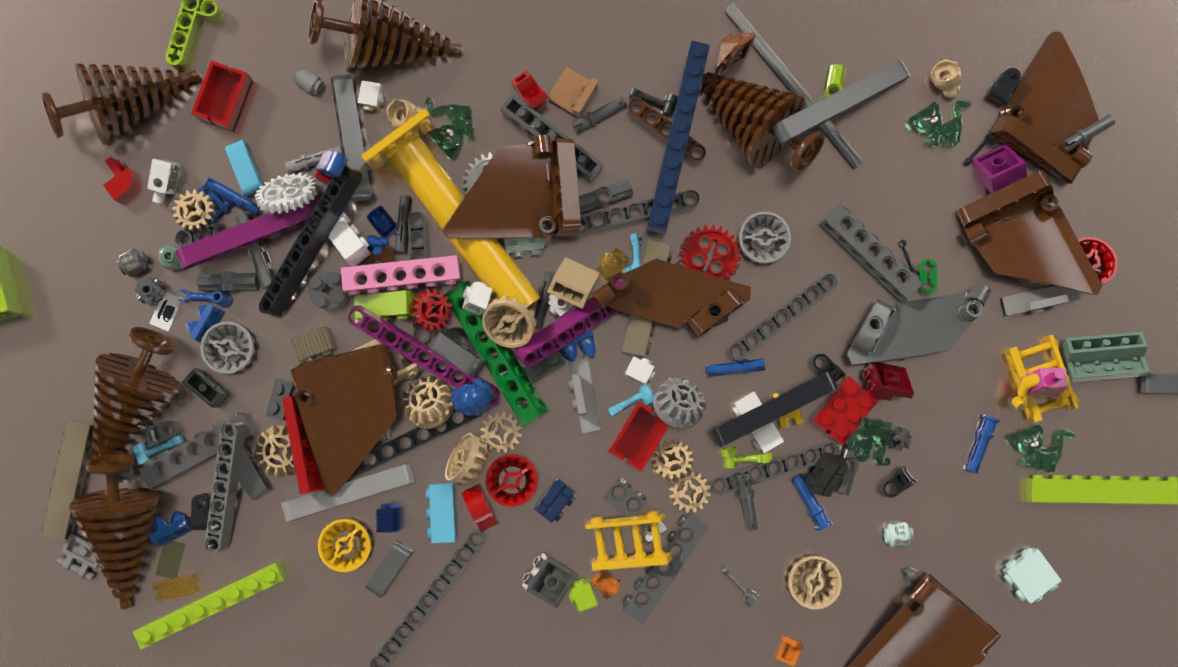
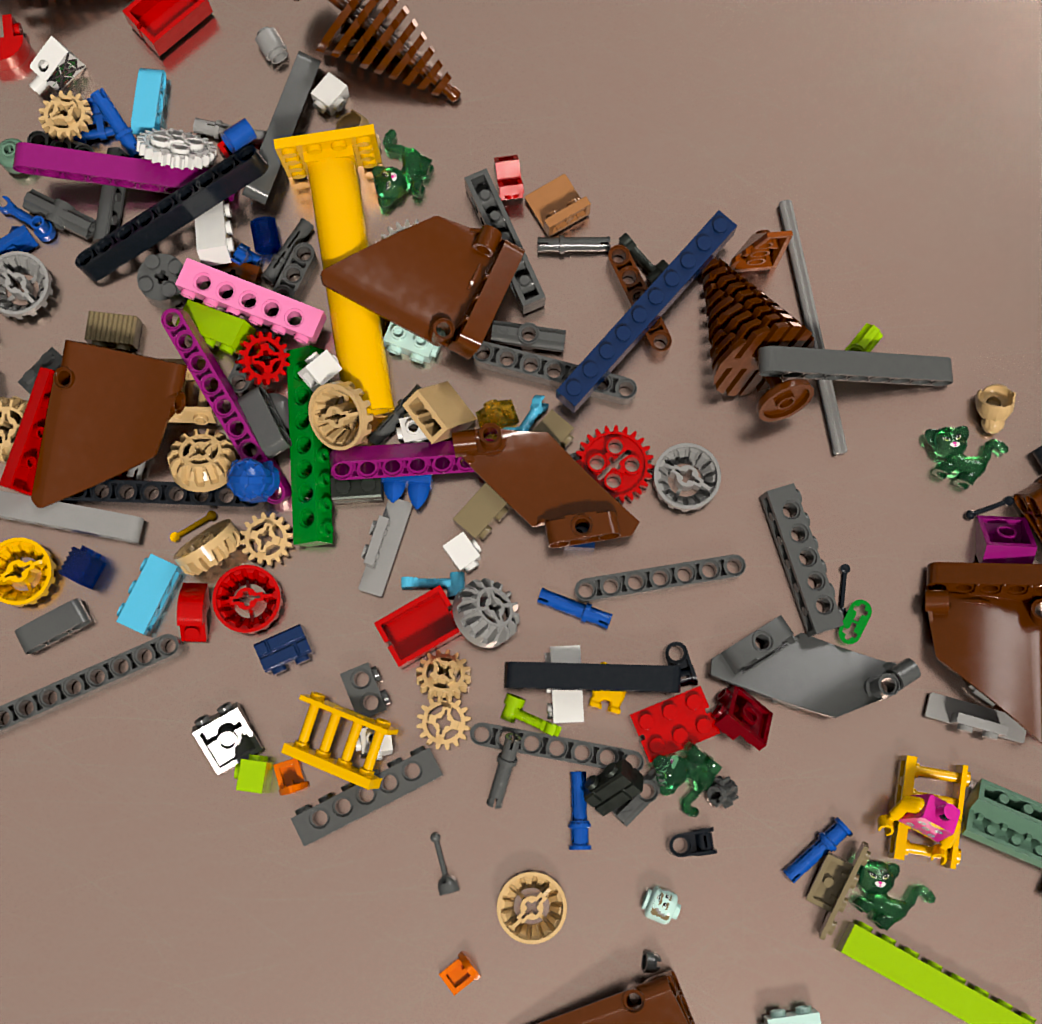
camera: 30 degrees right, 5 degrees down
none -> yellow hinge [170,511,216,542]
none -> dark tan bracket [806,841,871,940]

